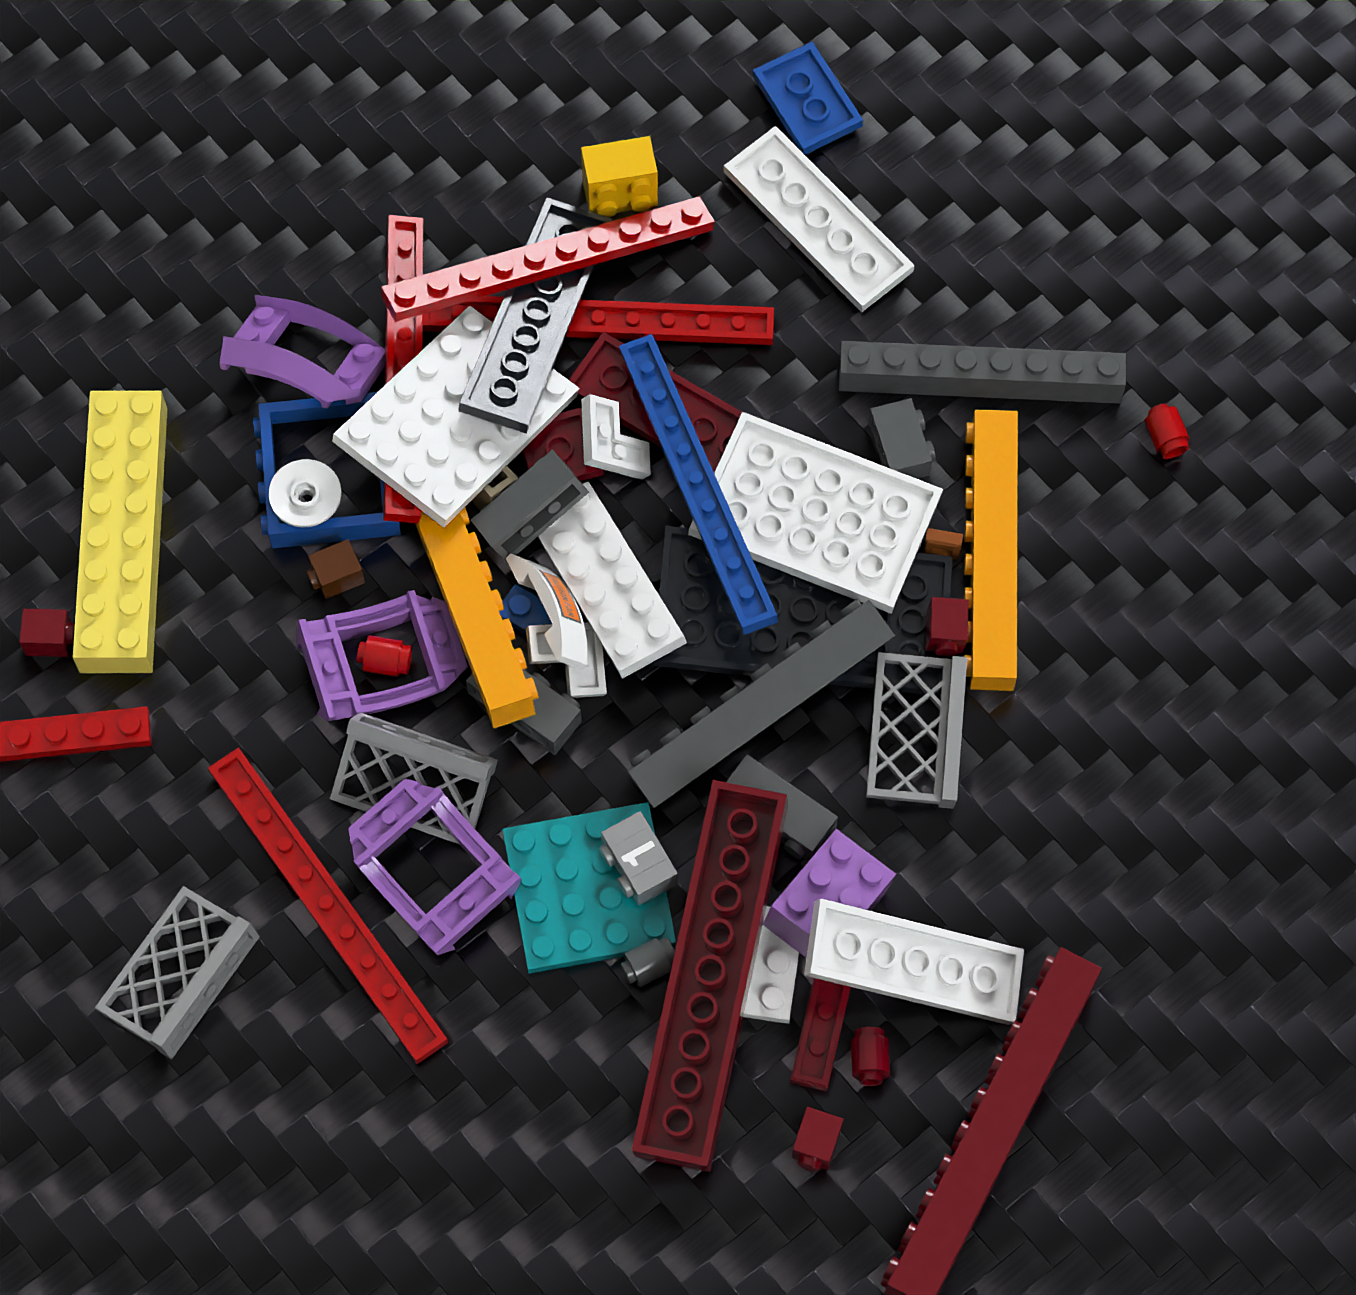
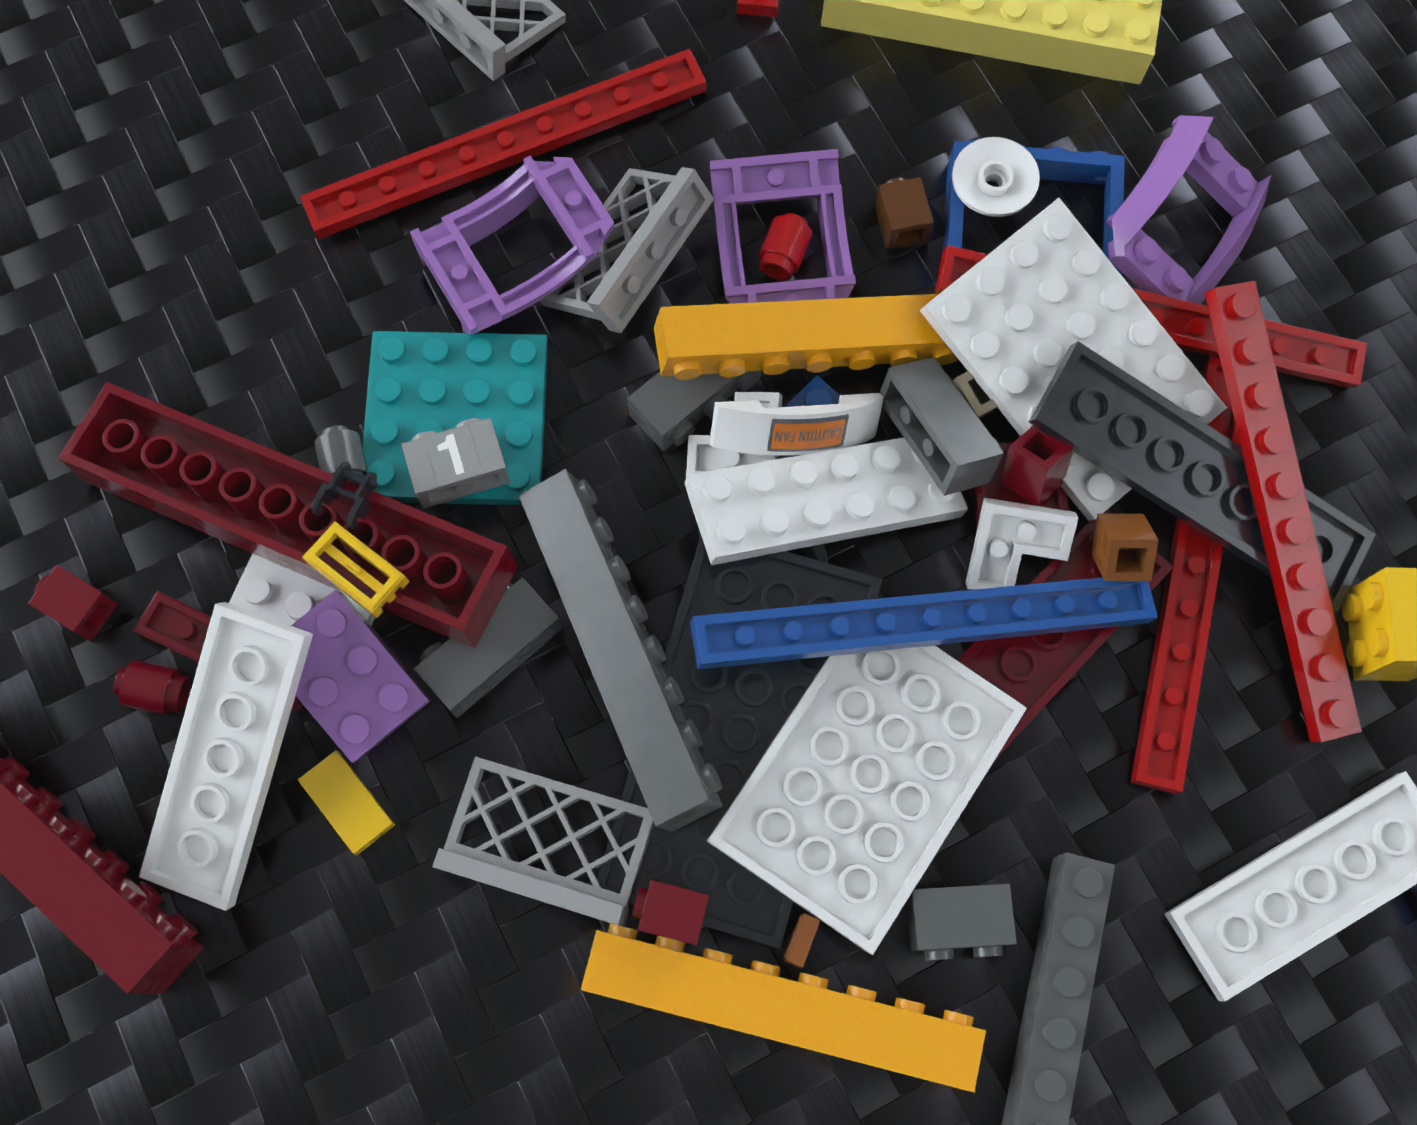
camera: 100 degrees right, 5 degrees up
none -> yellow tile [298,750,395,856]
none -> yellow tile [302,522,409,618]
none -> black piece [311,461,378,530]
none -> dark red brick [1000,426,1074,506]
none -> dark orange brick [1091,514,1158,581]

